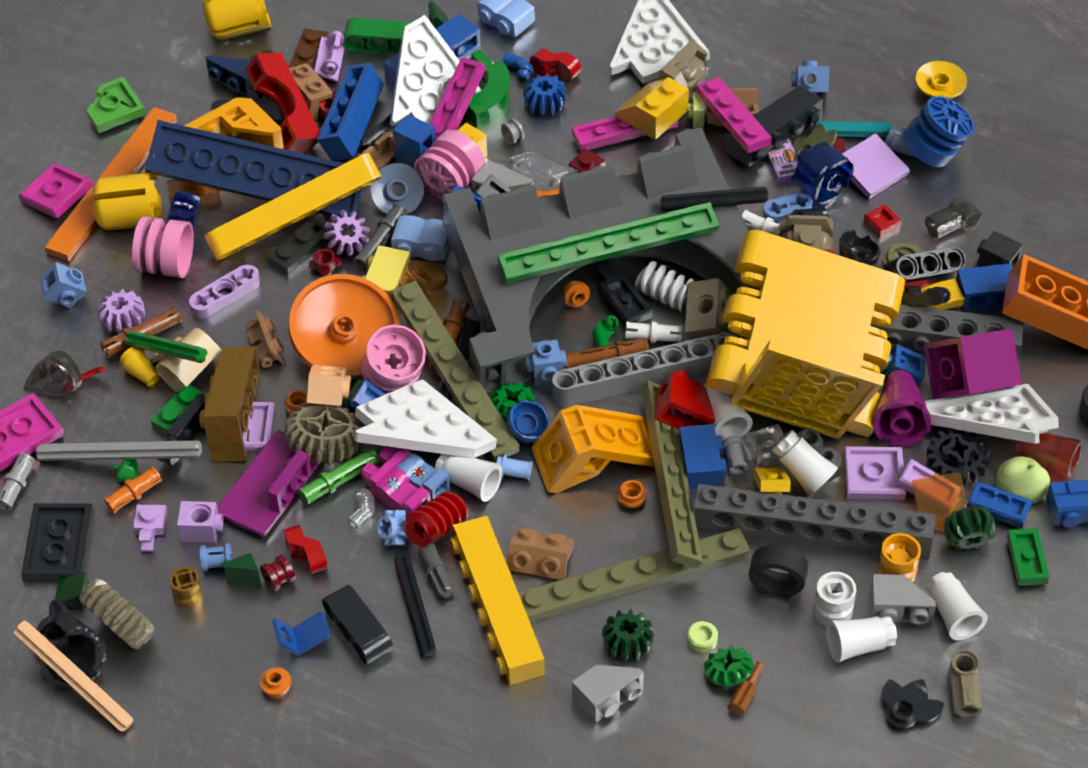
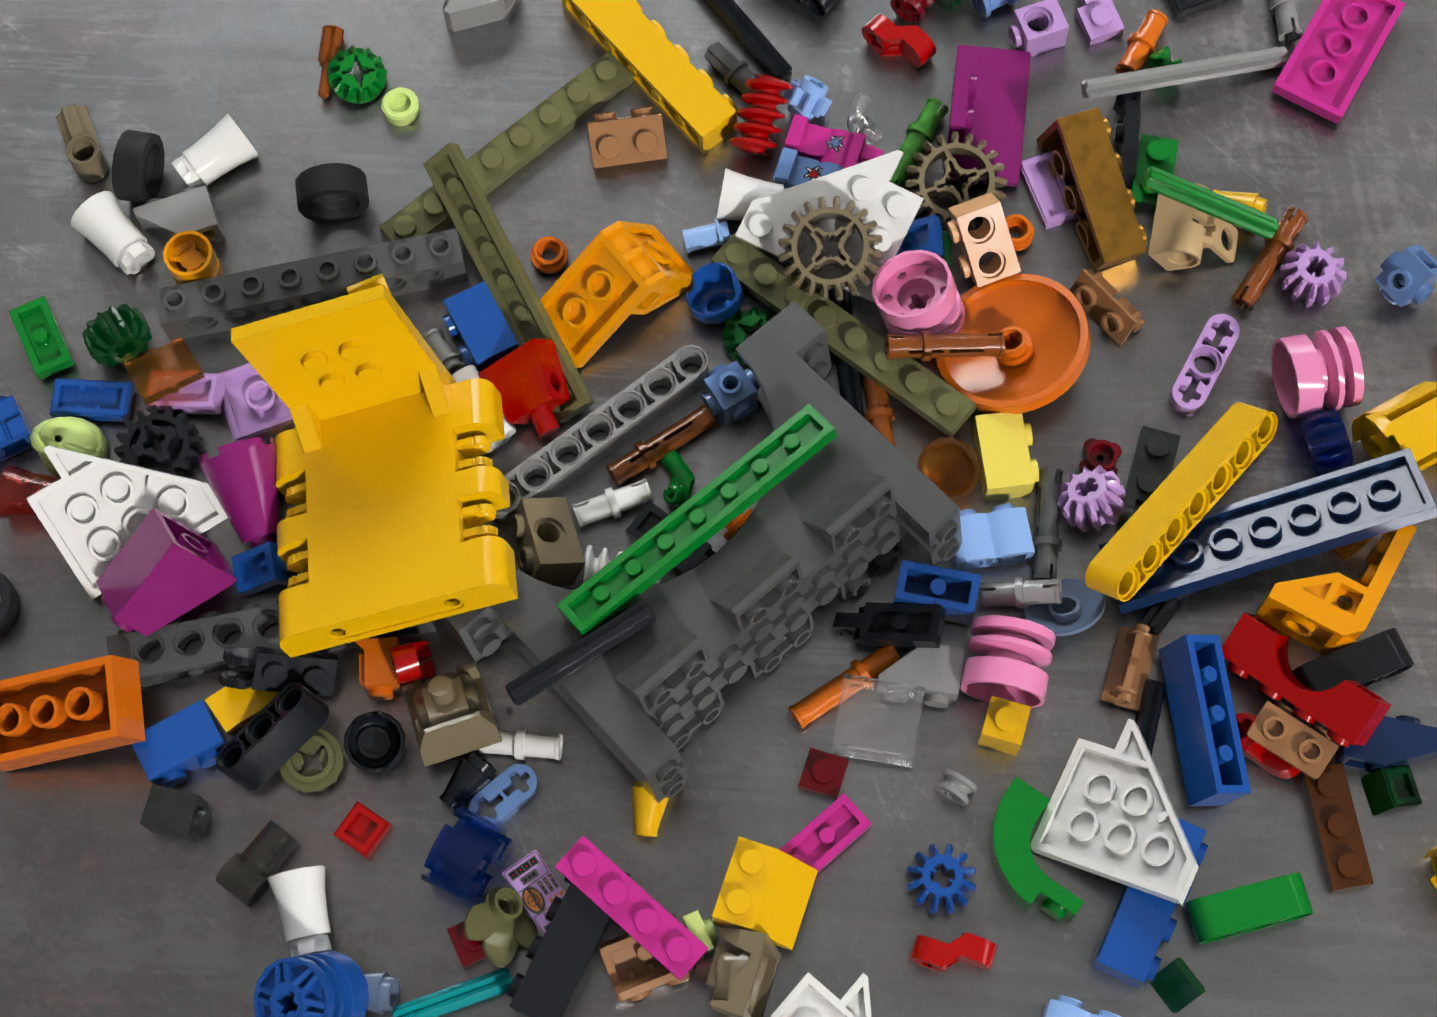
camera: 160 degrees right, 20 degrees up
clear smoke piece [23,351,105,398] -> none
lavender hinge [314,31,345,82] -> none
blue brick [393,115,436,169] -> none
dark pink plate [430,57,487,139] -> none
blue arm [502,53,533,80] -> none
dark green gear [602,608,654,662] -> none
white wheel [814,572,856,626] -> none
lavender tile [835,133,910,199] -> none
black plate [882,679,944,728] -> none
none -> black tyre [112,130,165,203]
none -> white plant [267,865,332,957]
none -> dark tan gear [778,196,883,301]
none -> dark orange pin [884,330,1005,362]
none -> light grey pin [979,577,1062,609]

